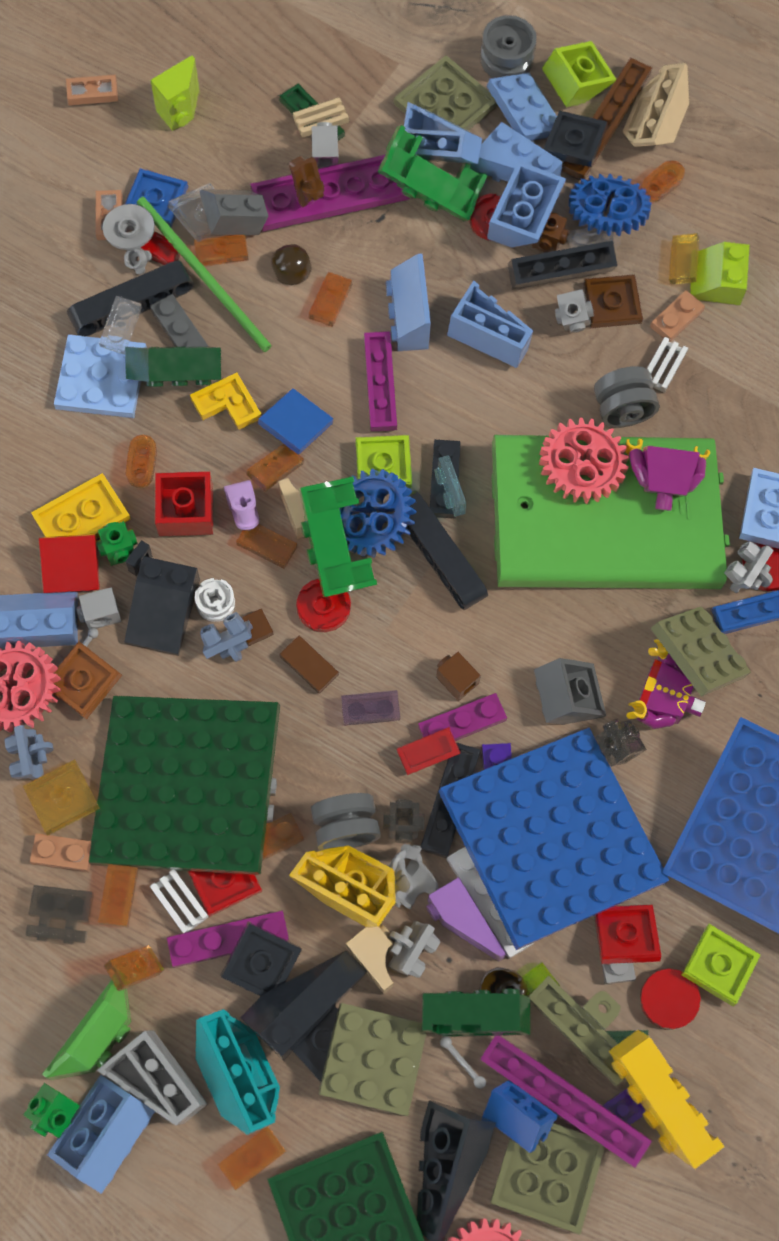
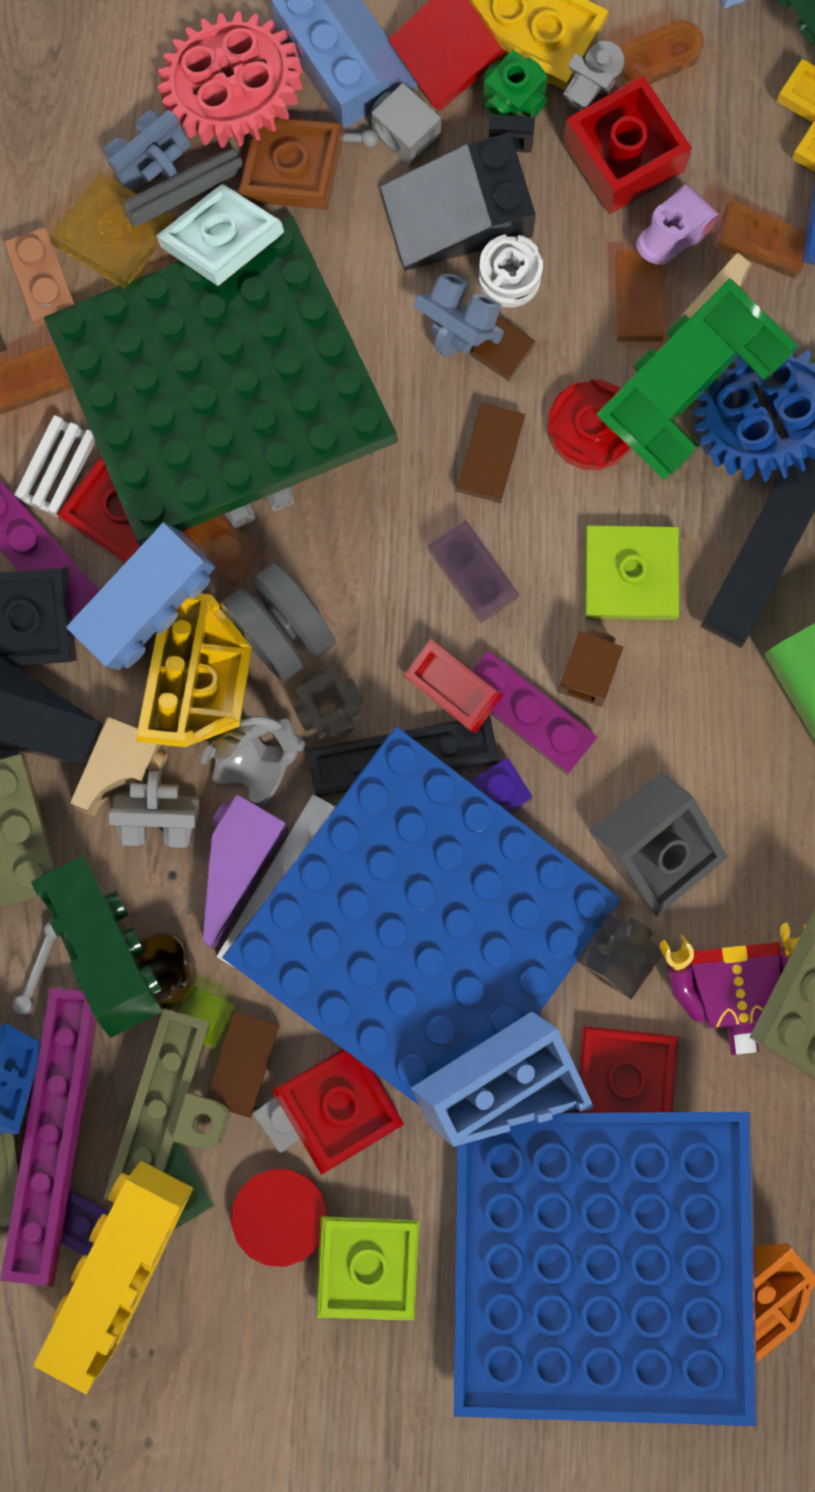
camera: 65 degrees right, 10 degrees up
none -> medium blue slope [66,522,215,670]
none -> dark grey axle [123,148,243,226]
none -> light aqua tile [156,183,284,286]
none -> reddish brown tile [207,1011,280,1118]
none -> medium blue wedge [411,1012,594,1147]
none -> light grey hips [563,41,625,112]
none -> red tile [574,1026,679,1113]
none -> lime plate [585,525,679,620]

